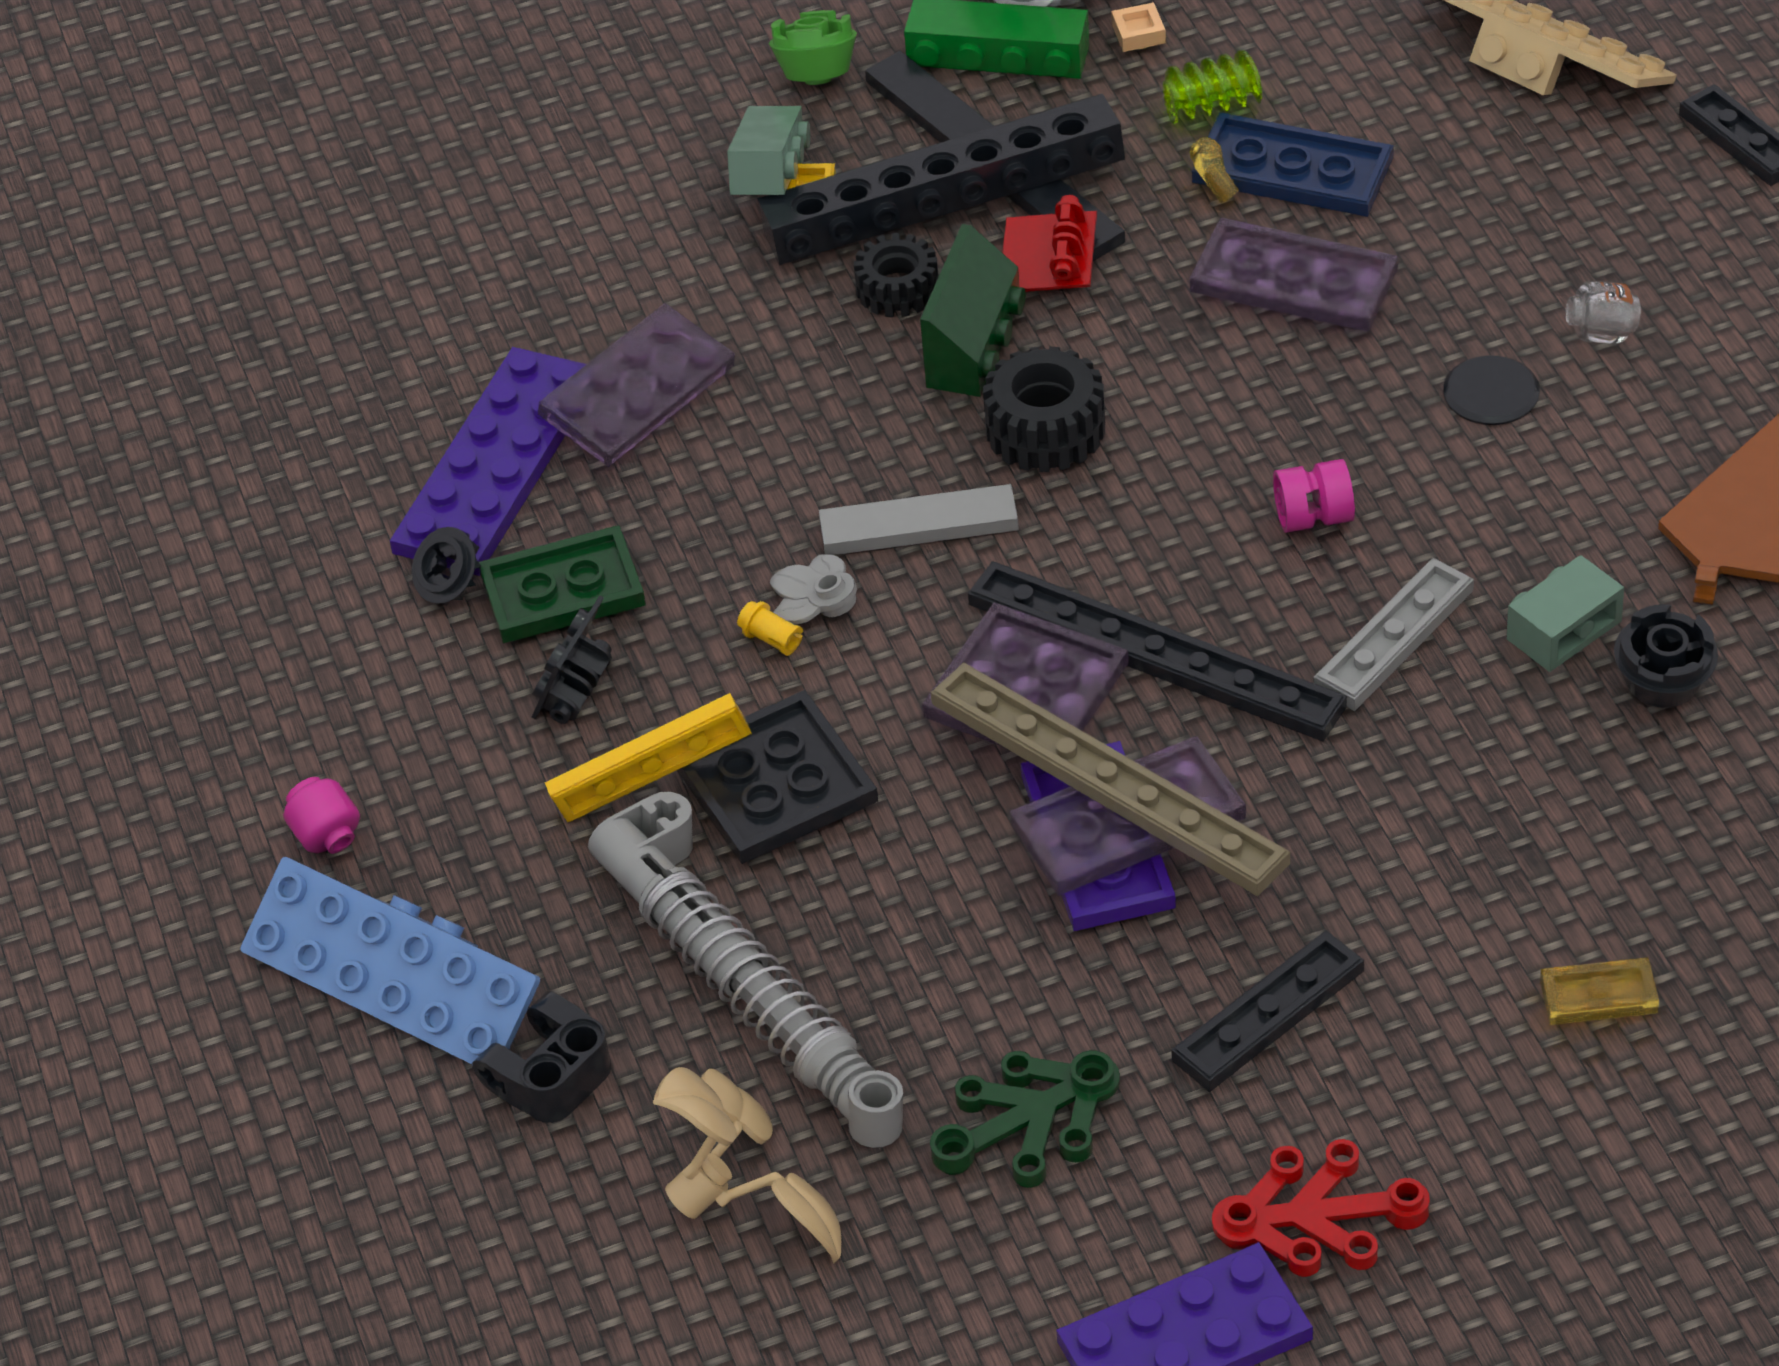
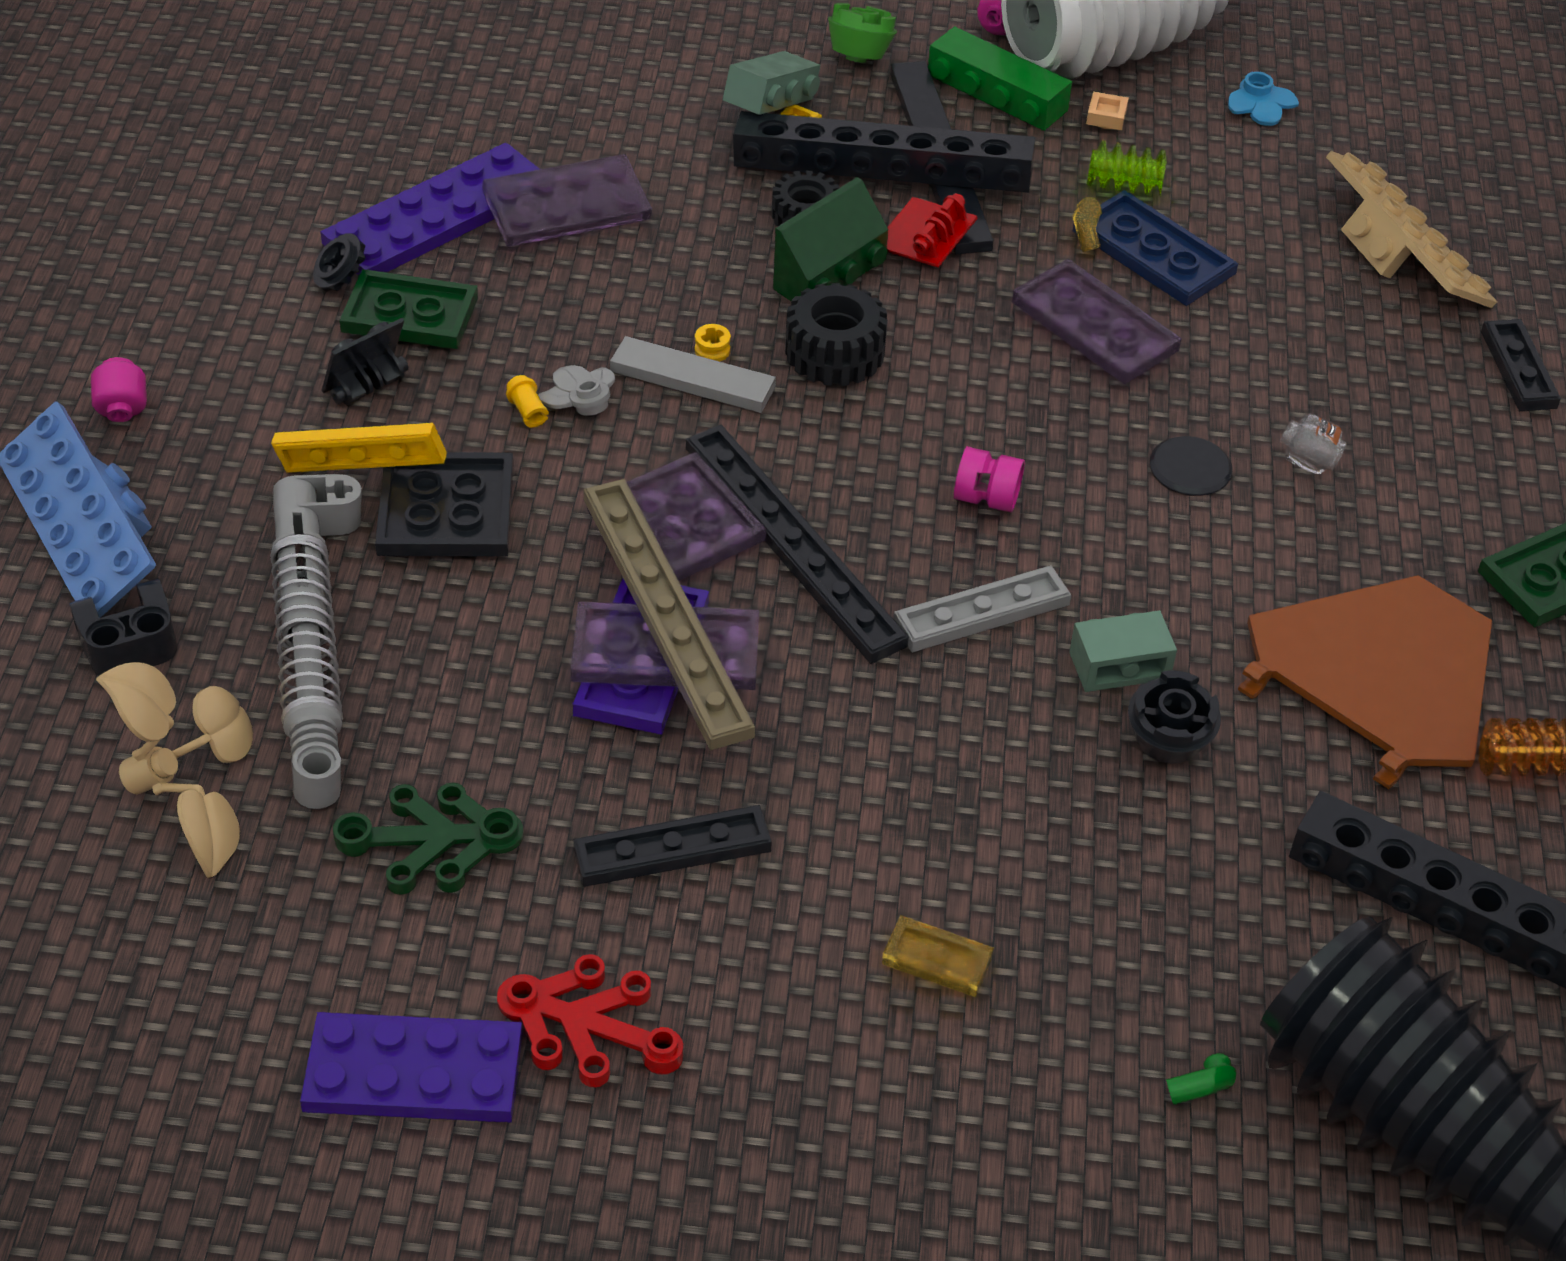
camera: 20 degrees right, 0 degrees up
none -> yellow bush [694,324,731,362]

